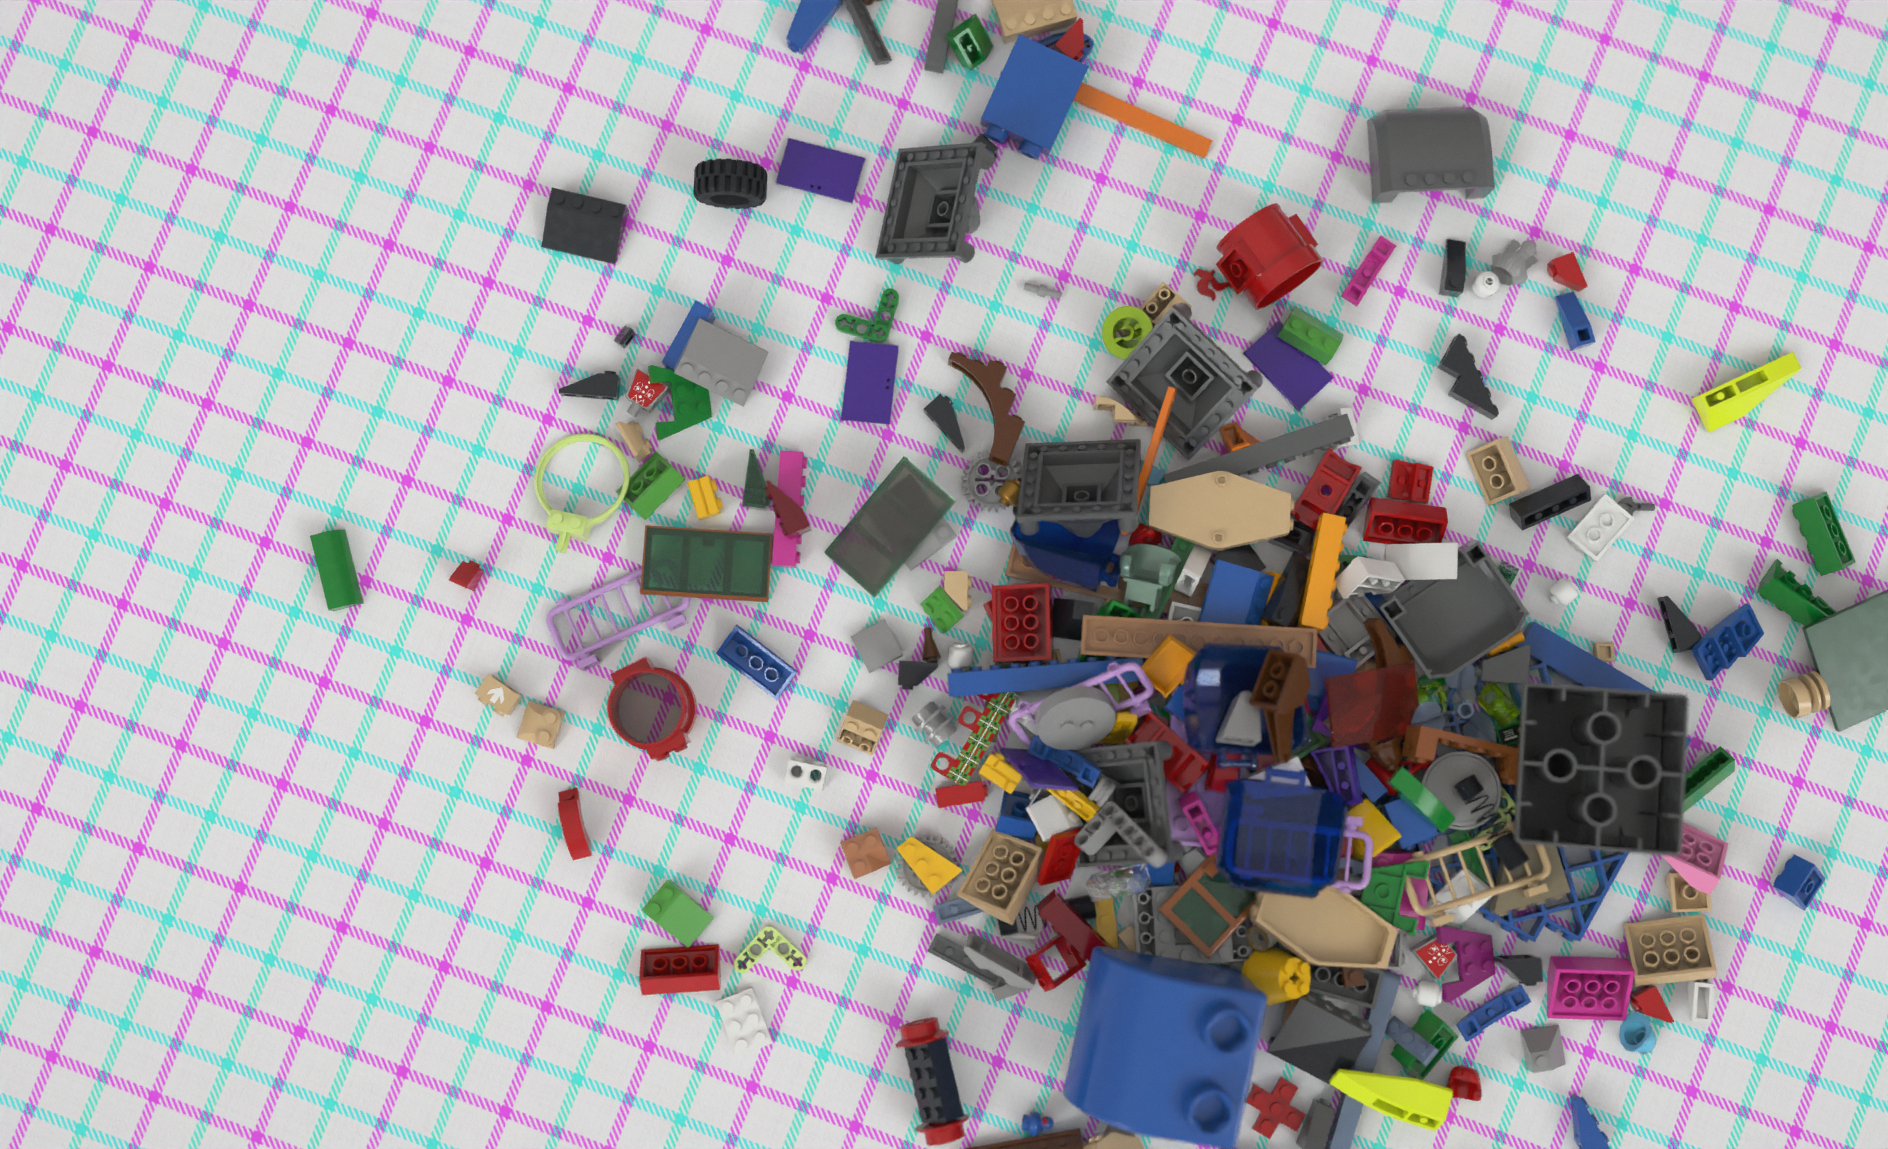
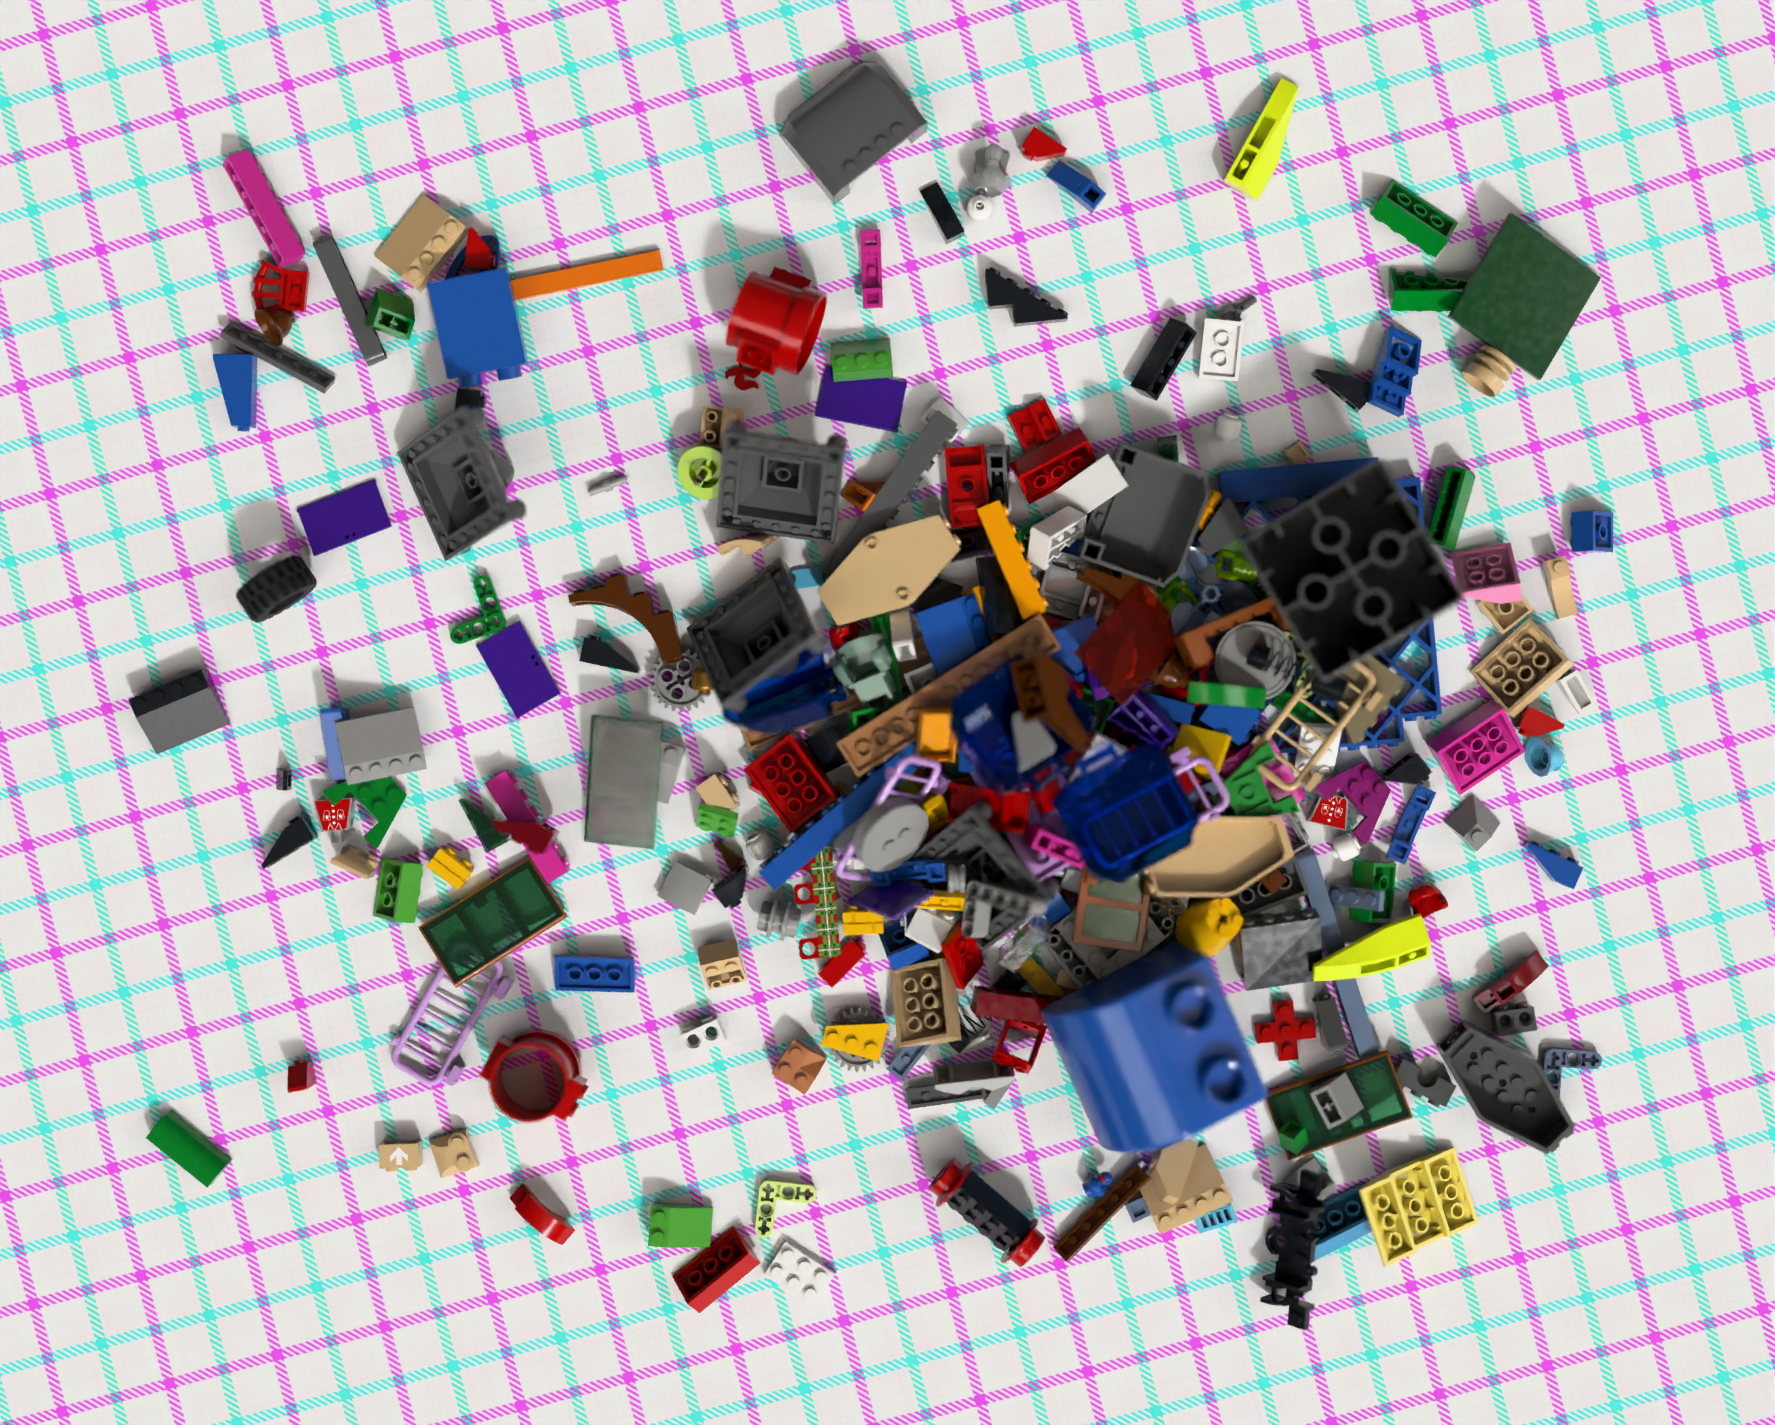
camera: 30 degrees left, 5 degrees up
yellowish green brick [535,433,630,553] -> none
orange tile [1121,386,1177,536] -> none
tan slope [1466,436,1530,506] -> none
none -> tan slope [1542,555,1578,619]

